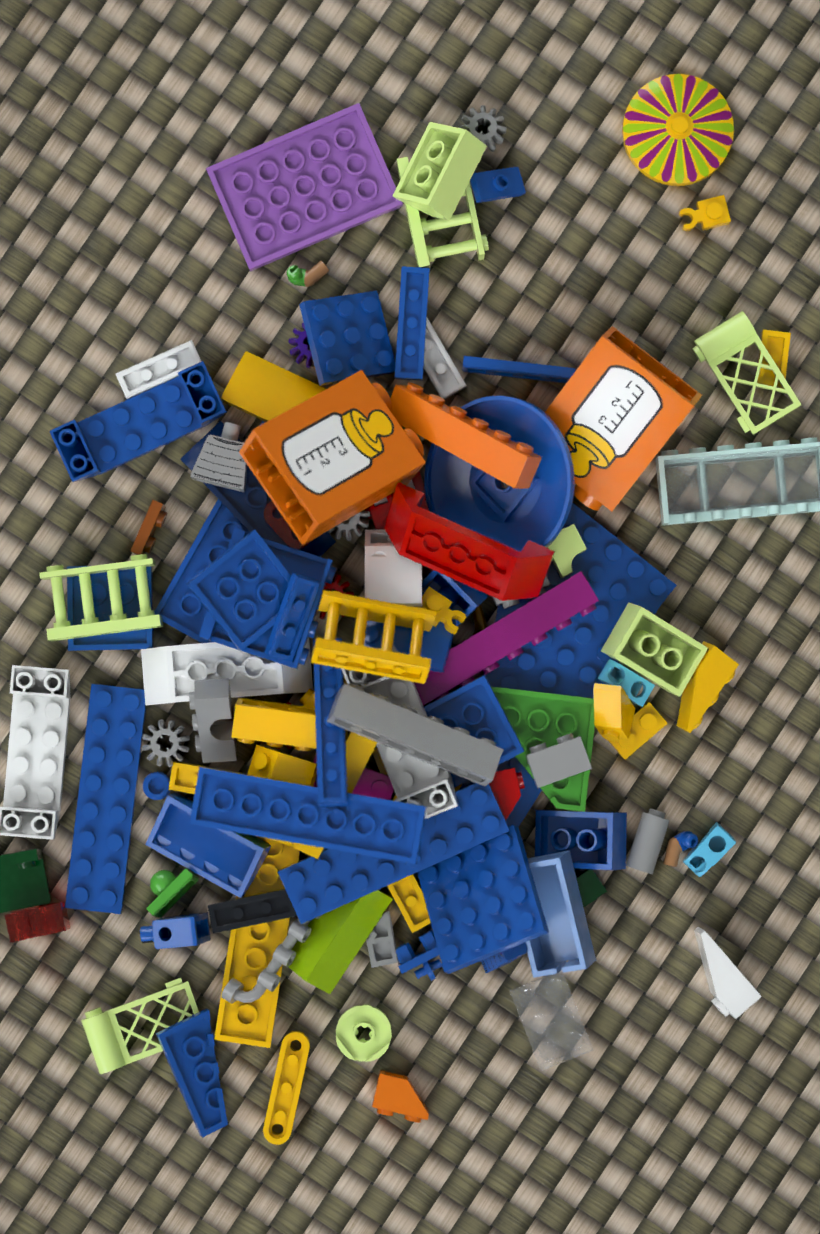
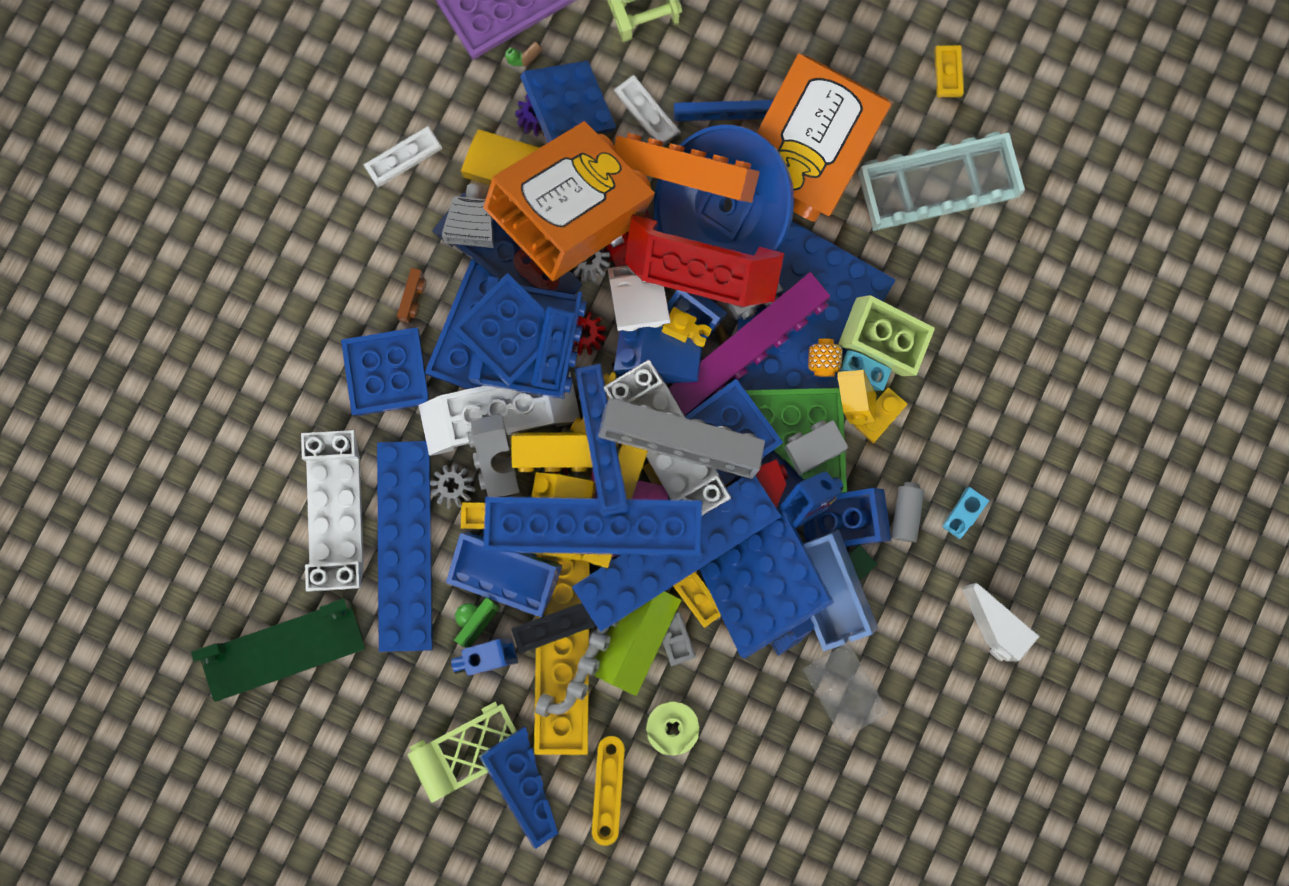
camera: 10 degrees left, 5 degrees down
clear red brick [5,901,71,943] -> none
yellowish green fence [40,554,163,641] -> none
blue slope [49,361,227,482] -> none
blue tile [143,772,171,800] -> none
yellow fence [311,590,436,684] -> none
orange slope [372,1070,429,1123] -> none
blue plate [395,266,430,381] -> none
blue hips [395,930,442,981] -> none
yellowish green brick [547,524,587,579] -> none
arm [663,831,698,867] -> none
yellow slope [677,641,739,733] -> none
yellowish green piece [692,311,801,435] -> none
none -> blue torso [779,471,844,529]
none -> light orange head [808,339,843,377]

